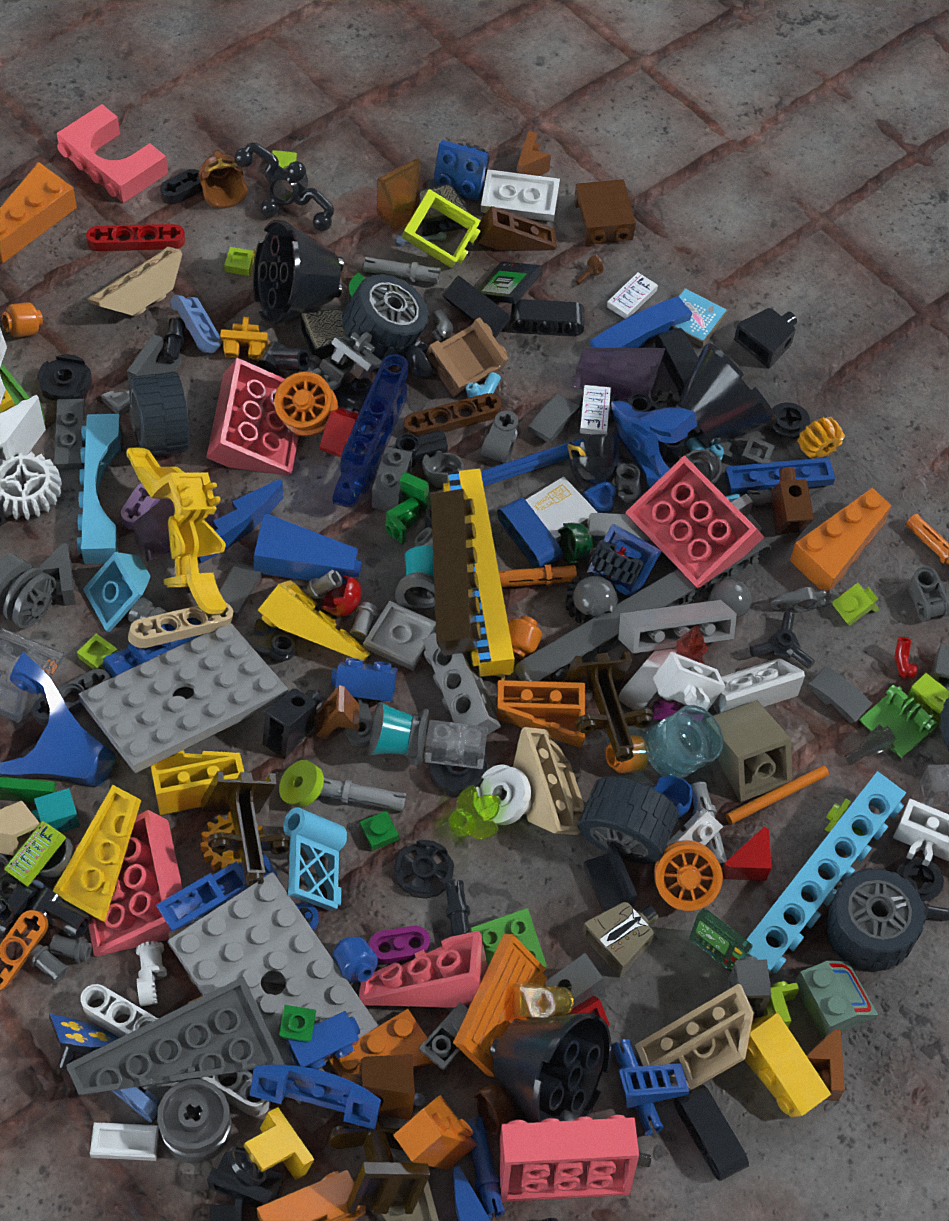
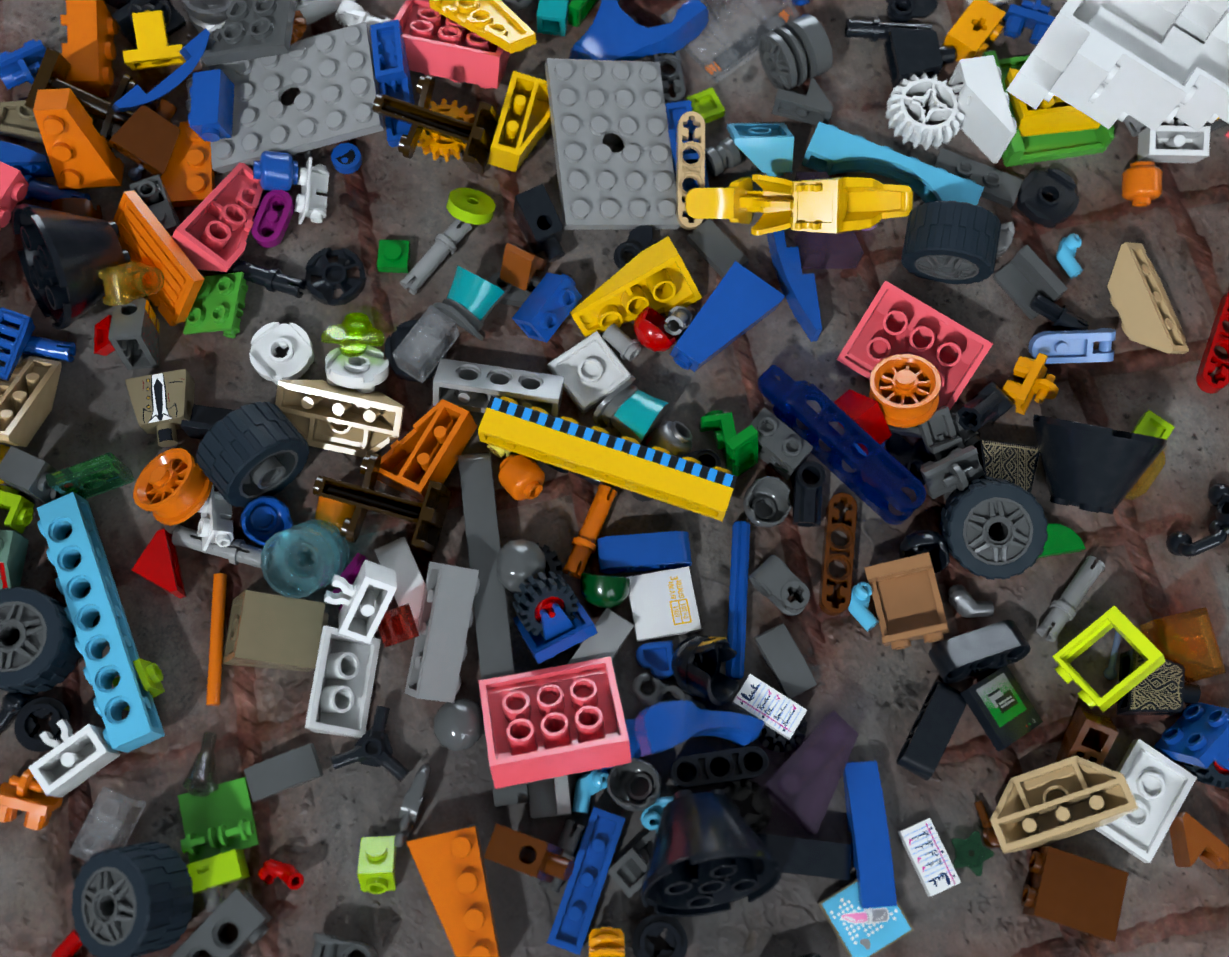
camera: 115 degrees right, 15 degrees up
green bracket [279,1005,316,1042] -> none
medium azure piece [283,807,347,911] -> none
dark brown brick [431,489,481,656] -> none
none -> white plate [249,322,314,385]
none -> white hinge [295,157,329,224]
none -> clear green plate [951,831,994,876]
none -> tan wedge [990,756,1138,854]
none -> medium azure arm [1056,233,1083,279]

